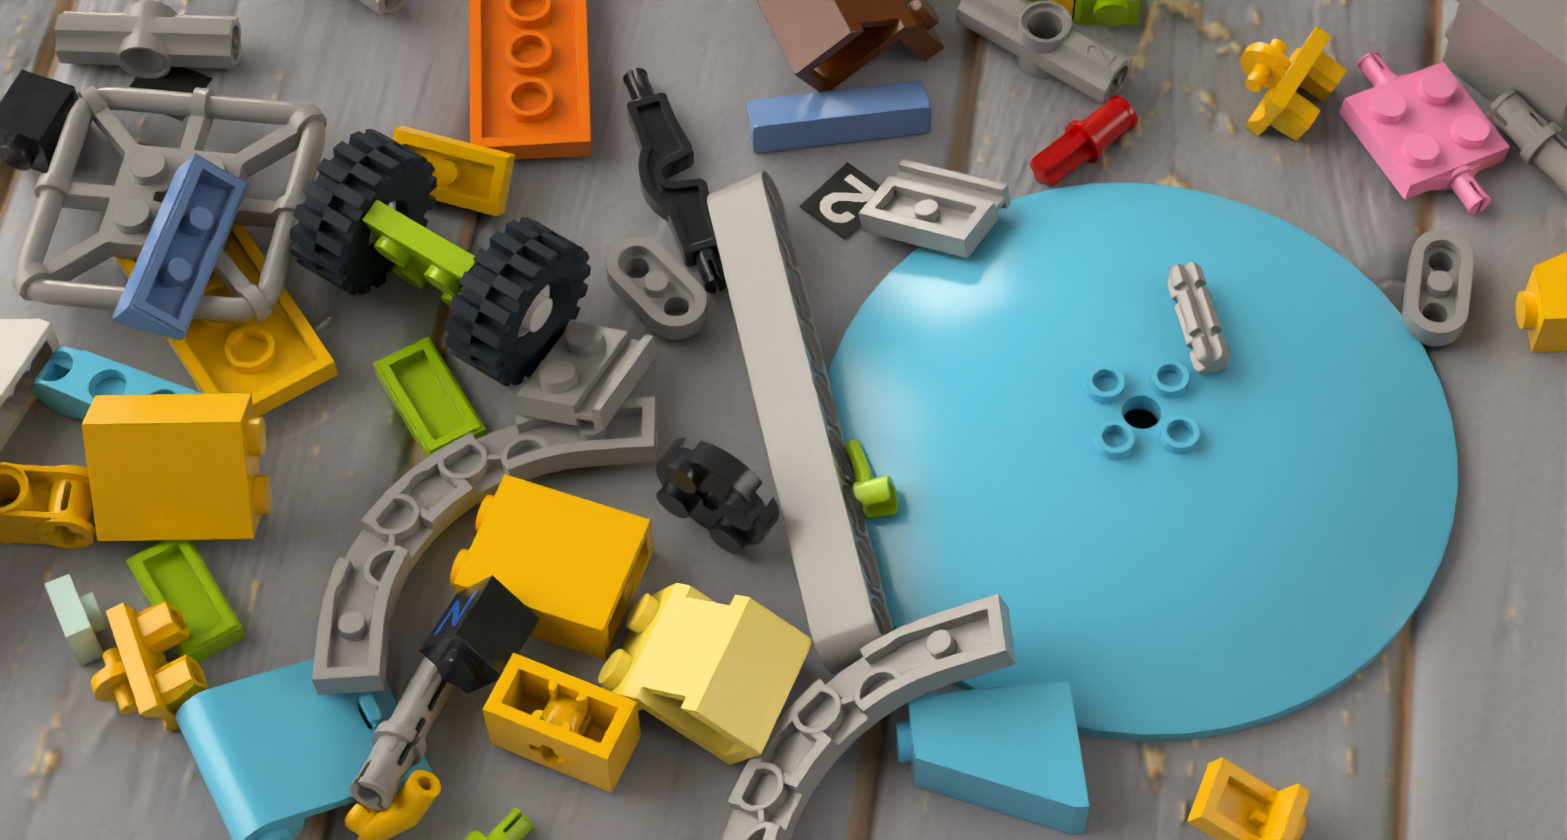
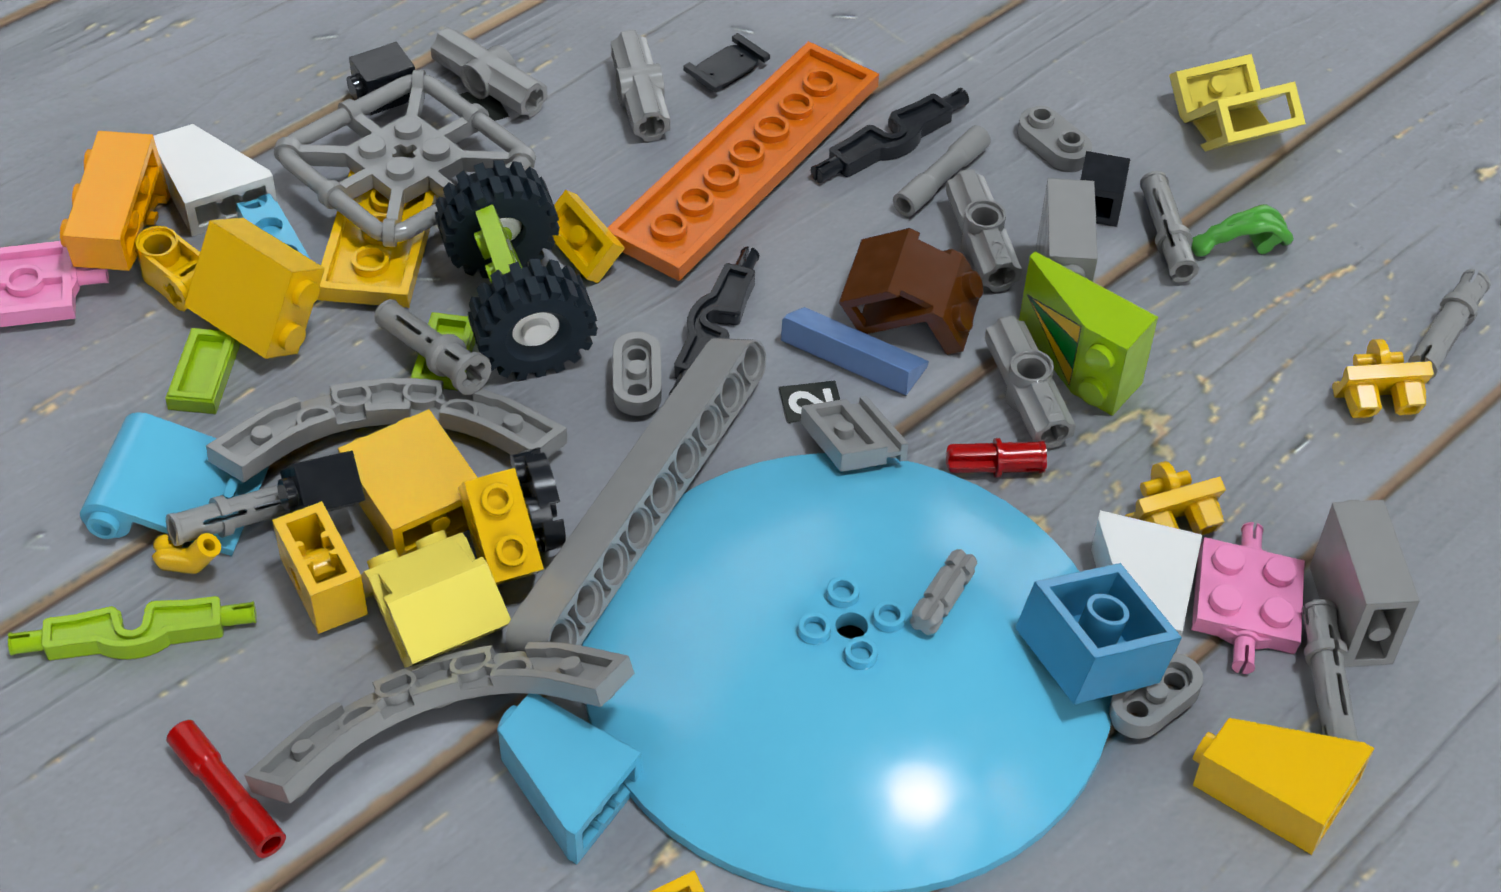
camera: 35 degrees right, 10 degrees down
light aqua plate [44,574,108,667] -> none
yellow hips [90,601,209,732] -> none
medium blue slope [112,153,249,340] -> none
light grey plate [516,322,657,431] -> none
lime hand [845,440,898,519] -> none
none -> light grey pin [374,299,491,395]
none -> yellow brick [458,468,544,585]
none -> dark azure brick [1015,563,1182,705]
none -> white slope [1091,510,1202,653]

